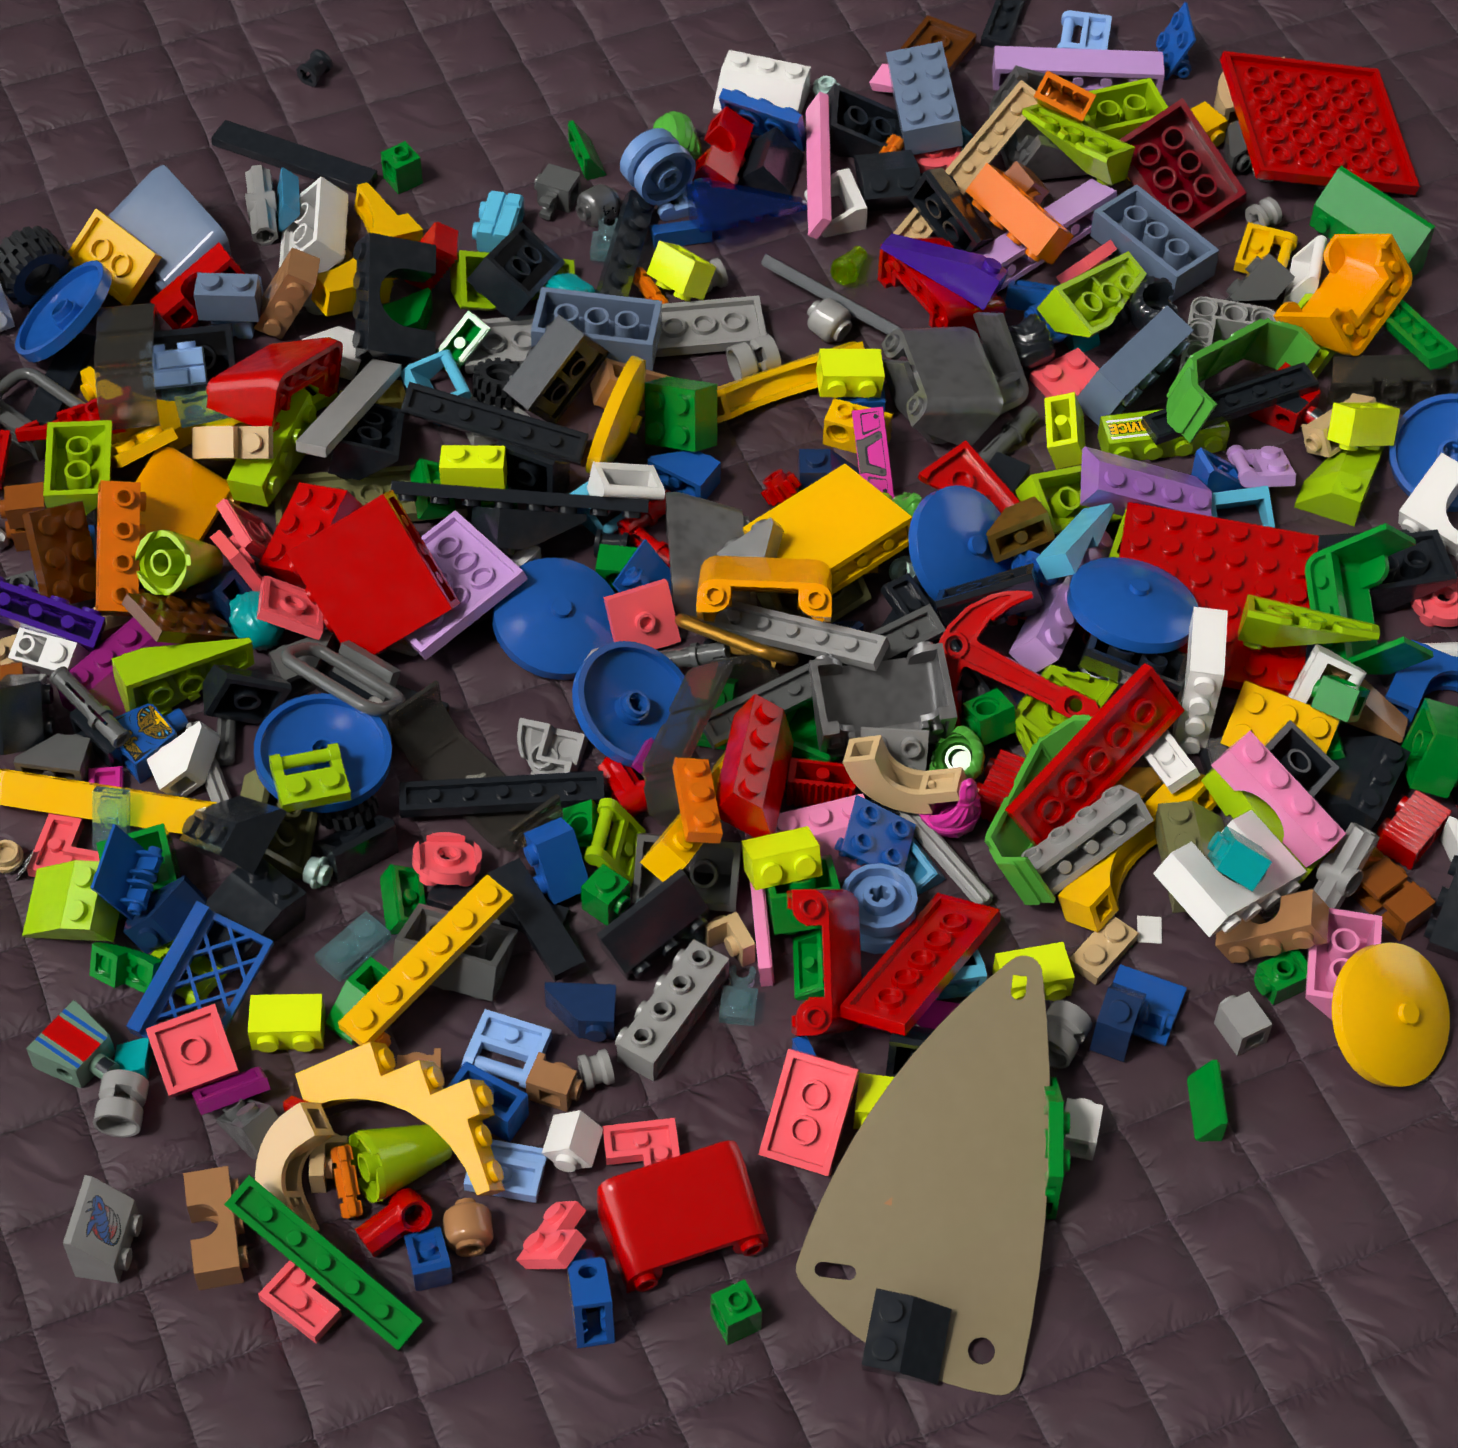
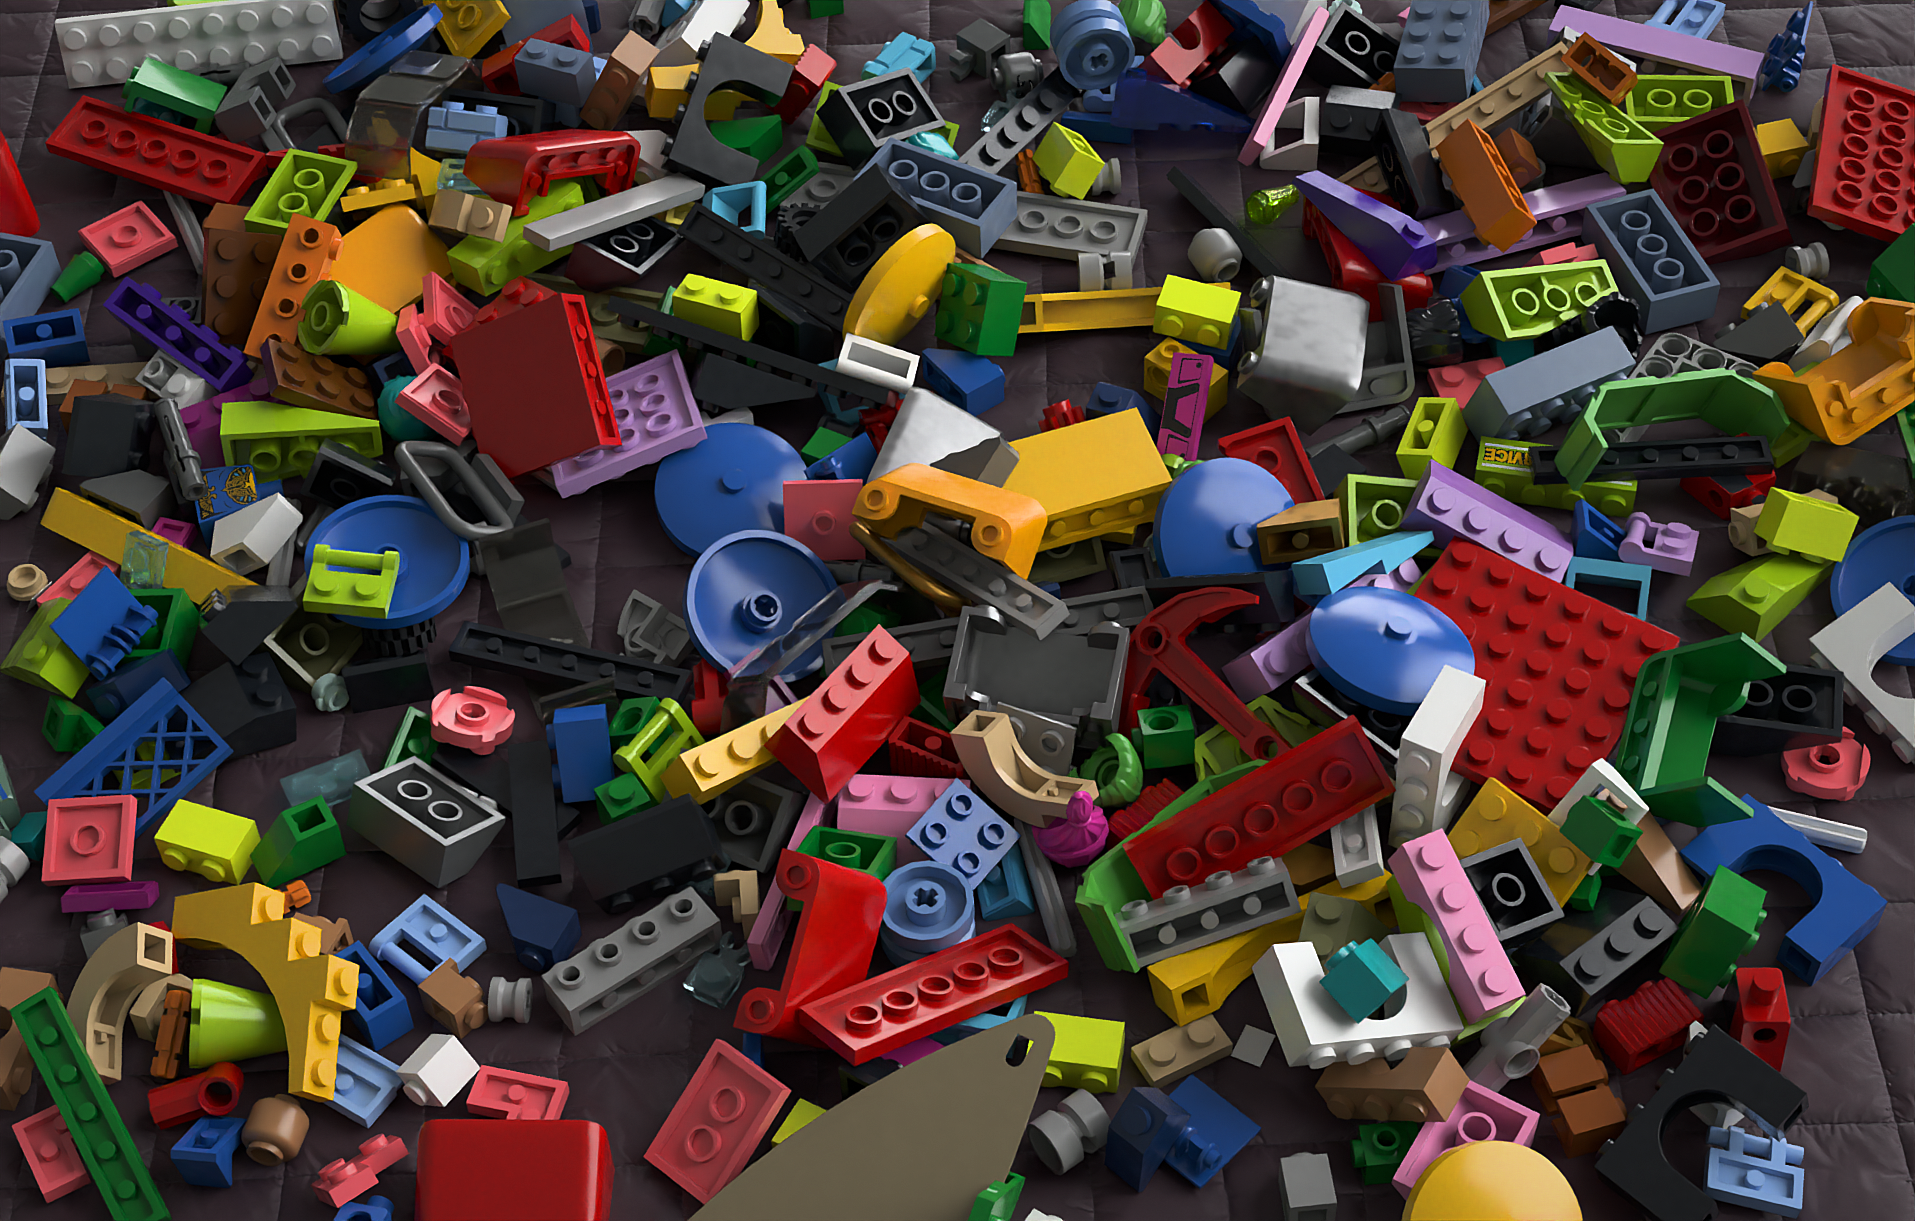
camera: 25 degrees right, 5 degrees down
yellow plate [338,875,514,1046] -> none
orange plate [672,757,723,844] -> none
neon yellow brick [741,826,823,890] -> none
lime wedge [1238,594,1380,649] -> none

